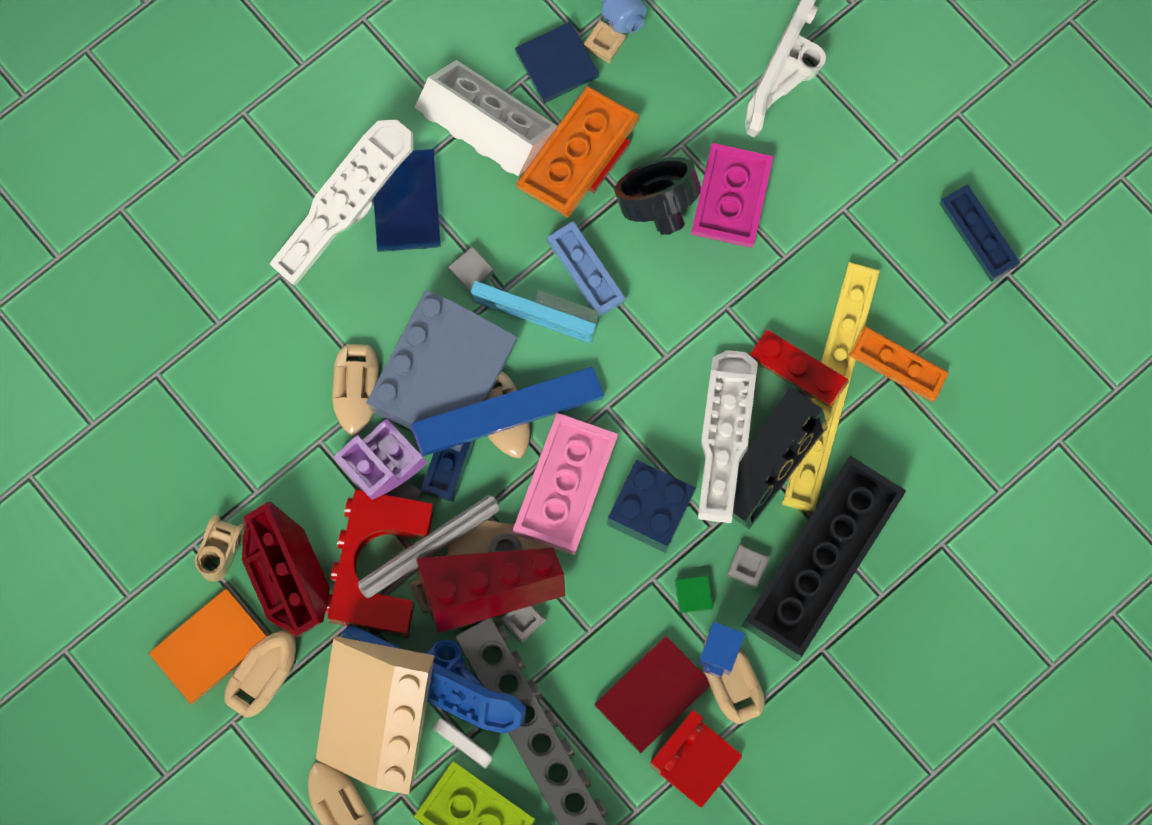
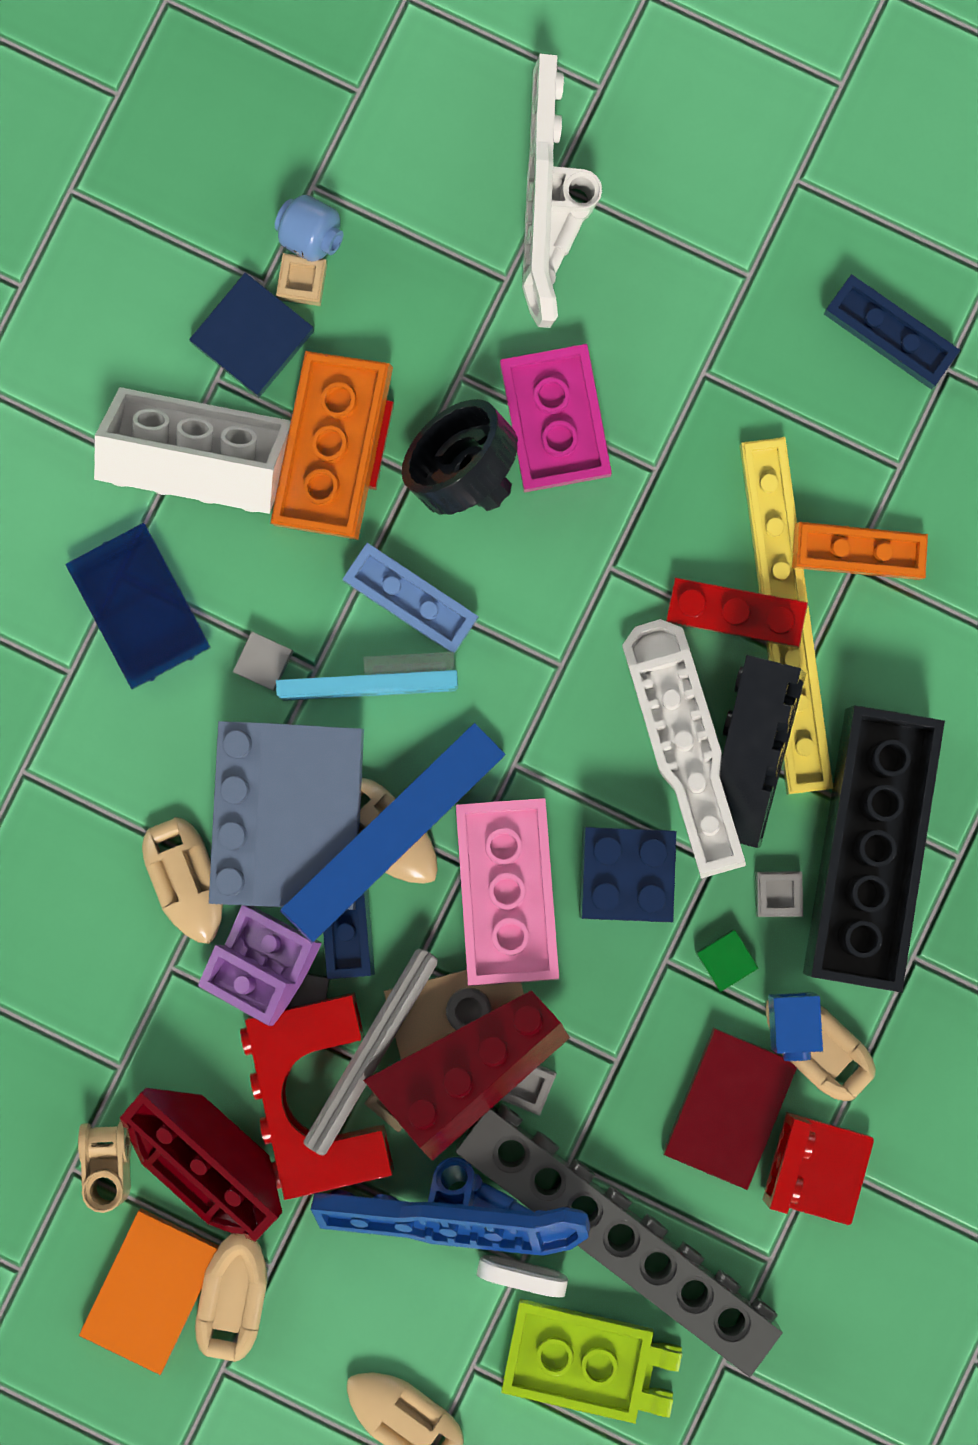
camera: 20 degrees left, 10 degrees up
white piece [269,120,413,285] -> none
tan slope [316,636,435,795] -> none

